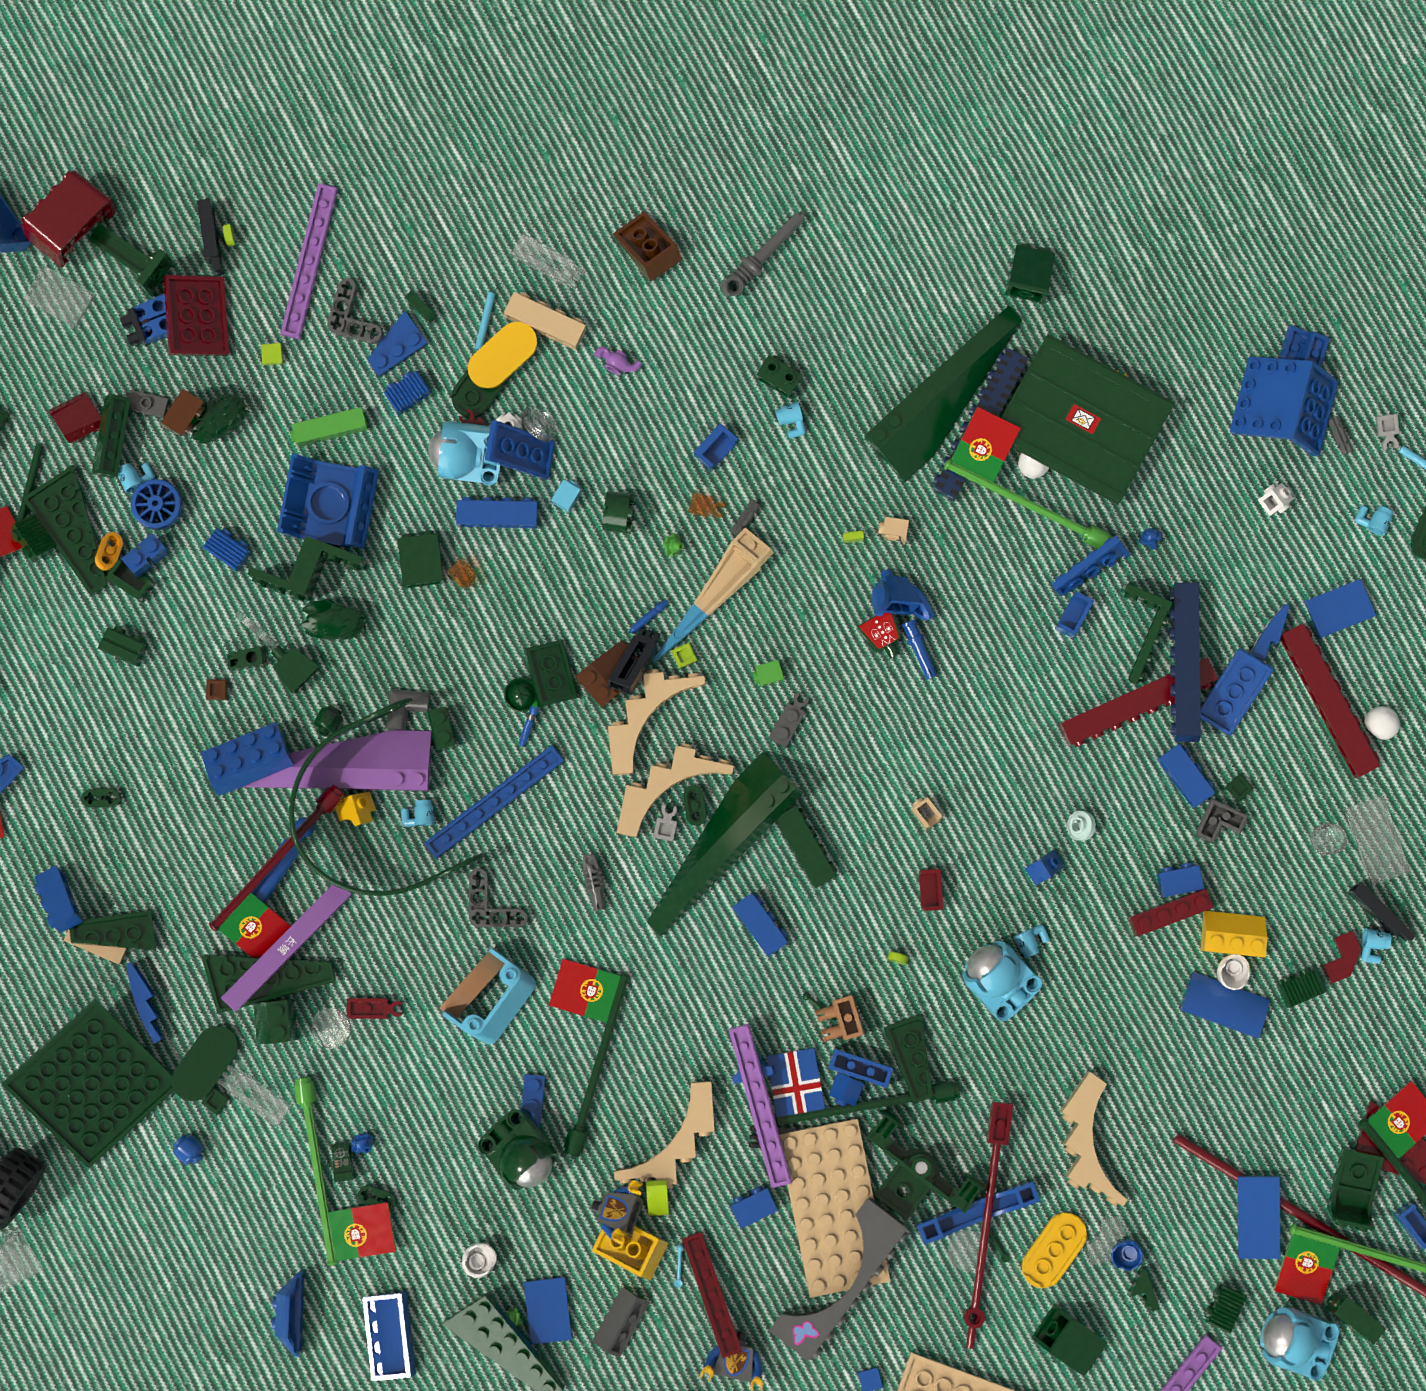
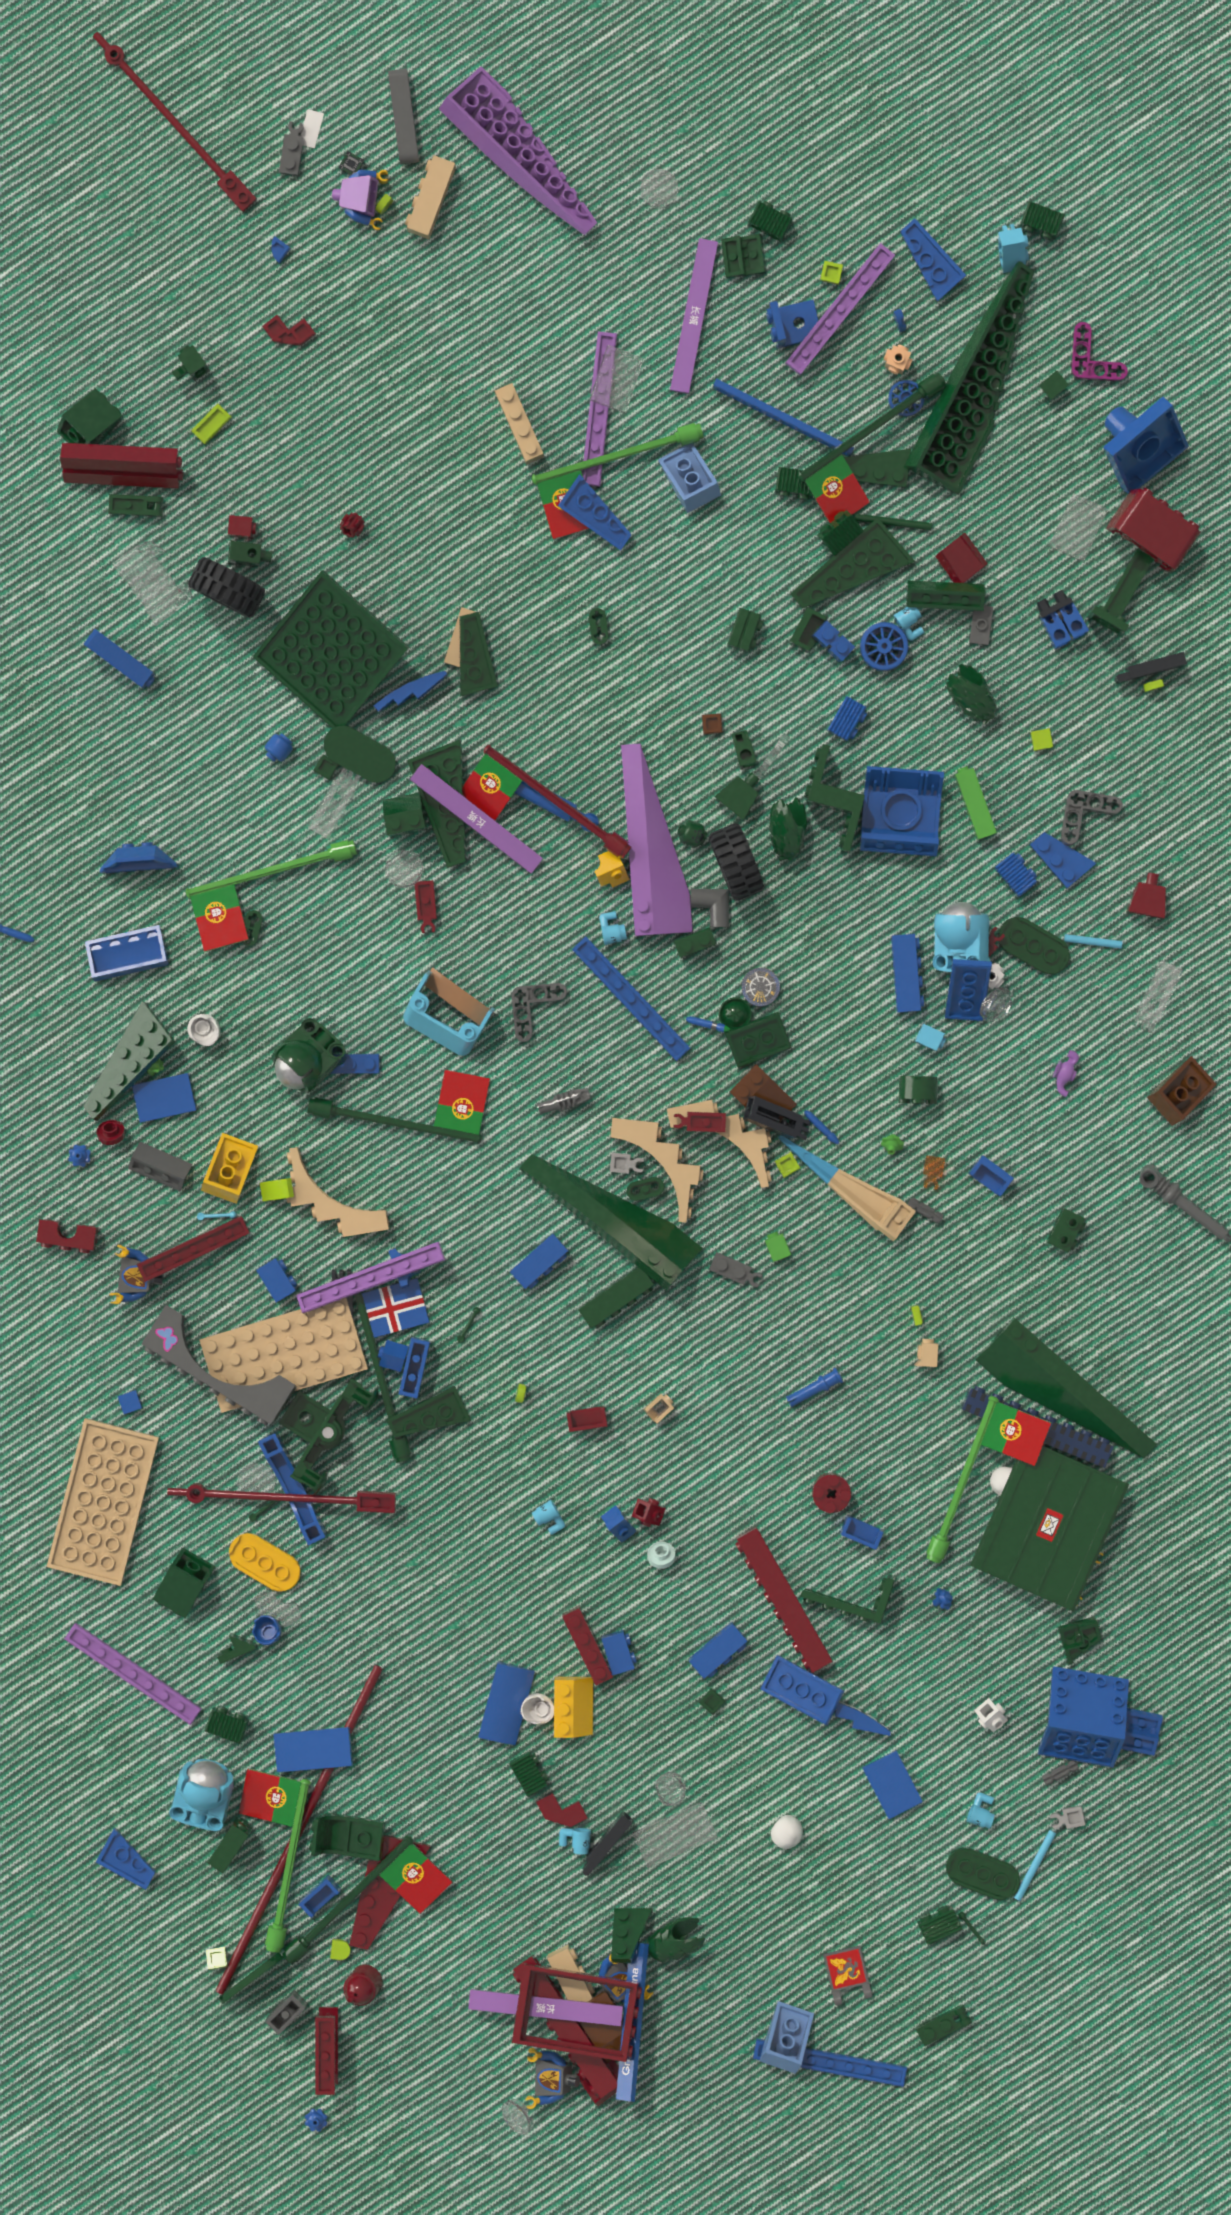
camera: 80 degrees right, 5 degrees up
blue brick [35,865,82,933] -> none
light orange plate [95,532,123,571] -> none
reddish brown slope [160,389,205,437] -> none
dark red plate [163,275,229,356] -> none
blue brick [201,722,294,796] -> none
medium lavender tile [280,183,338,340] -> none
dark green piece [289,697,485,896] -> none
dark green leg [331,1142,355,1182] -> none
blue plant [351,1132,373,1154] -> none
dark green brick [397,531,445,589] -> none
dark green beam [404,291,437,324] -> none
clear orange plate [446,557,476,588] -> none
yellow tile [468,322,537,389] -> none
tan brick [504,292,587,351] -> none
torso [591,1180,644,1245] -> none
medium azure piece [775,402,806,439] -> none
medium nougat brick [815,995,865,1042] -> none
red torso [856,613,902,659] -> none
blue torso [871,569,934,620] -> none
medium azure piece [962,941,1042,1021] -> none
dark green slope [1004,244,1055,304] -> none
blue wing [1051,536,1131,597] -> none
tan arch [1060,1071,1127,1207] -> none
dark blue brick [1169,583,1201,742] -> none
dark grey brick [1194,798,1249,844] -> none
dark red brick [1280,623,1380,779] -> none
none -> blue slope [84,629,155,689]
none -> dark red plate [96,1120,125,1145]
none -> dark red brick [632,1498,666,1527]
none -> dark red plate [673,1112,726,1132]
none -> black tyre [708,823,764,901]
none -> clear piece [741,968,780,1006]
none -> dark red brick [812,1473,851,1513]
none -> dark green slope [1058,1616,1102,1665]
none -> dark red torso [1126,872,1166,919]

